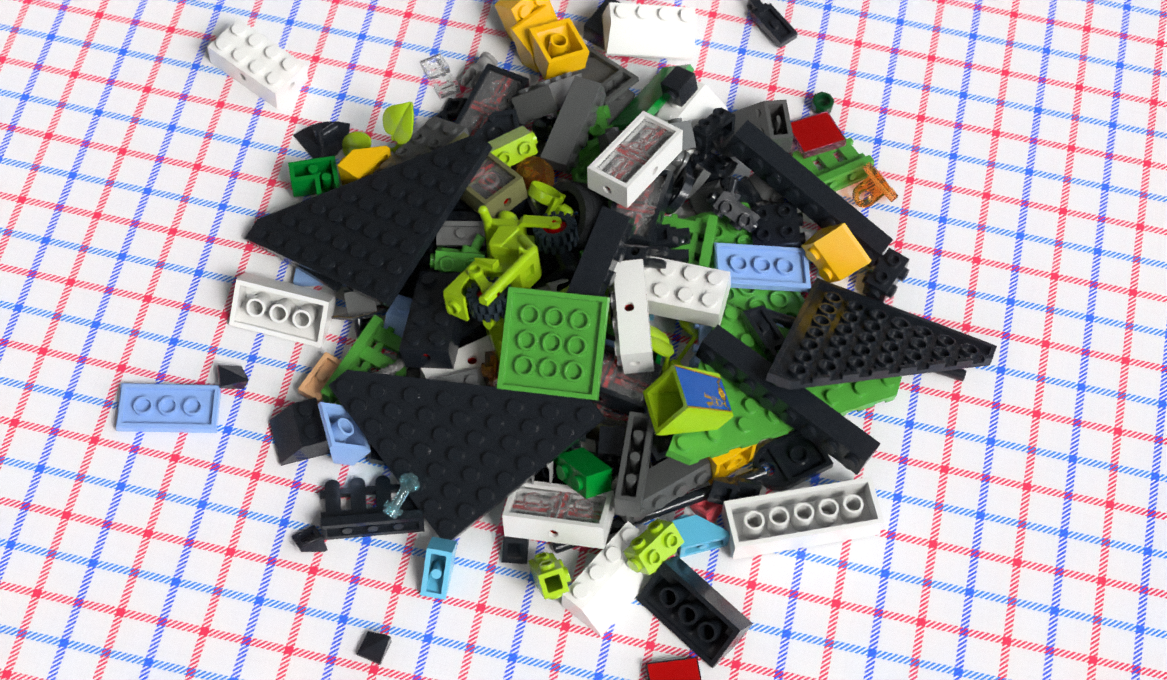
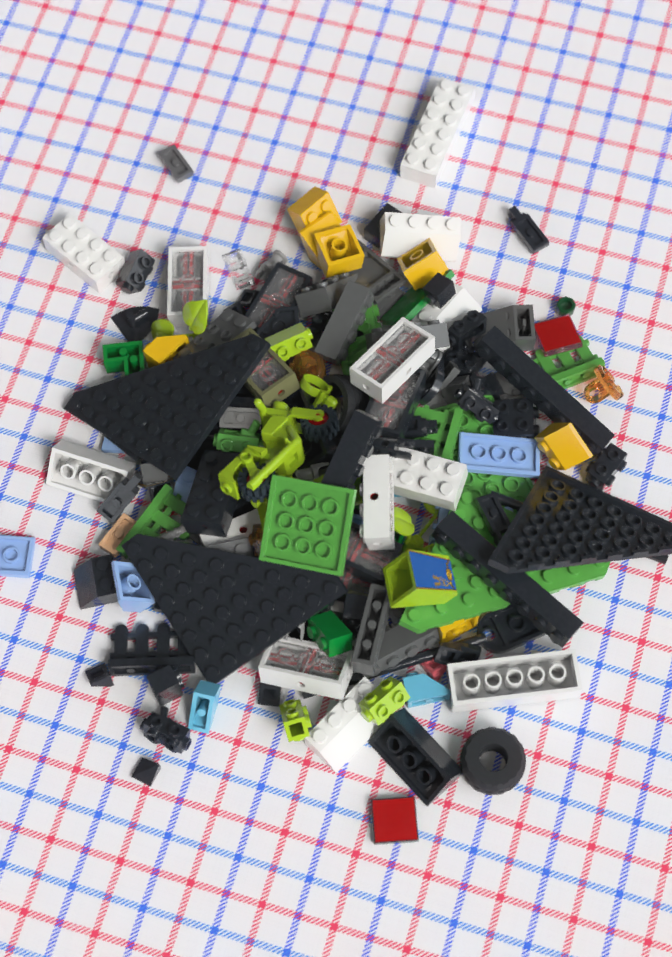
camera: 10 degrees right, 5 degrees up
black slope [217,365,248,389] -> none
clear light blue bar [382,473,420,519] -> none
none -> black hinge [96,471,143,524]
none -> black brick [115,249,155,294]
none -> black brick [140,706,192,754]
none -> black brick [146,664,185,707]
none -> clear brick [167,246,209,326]
none -> yellow brick [397,238,448,290]
none -> black tyre [460,727,526,795]

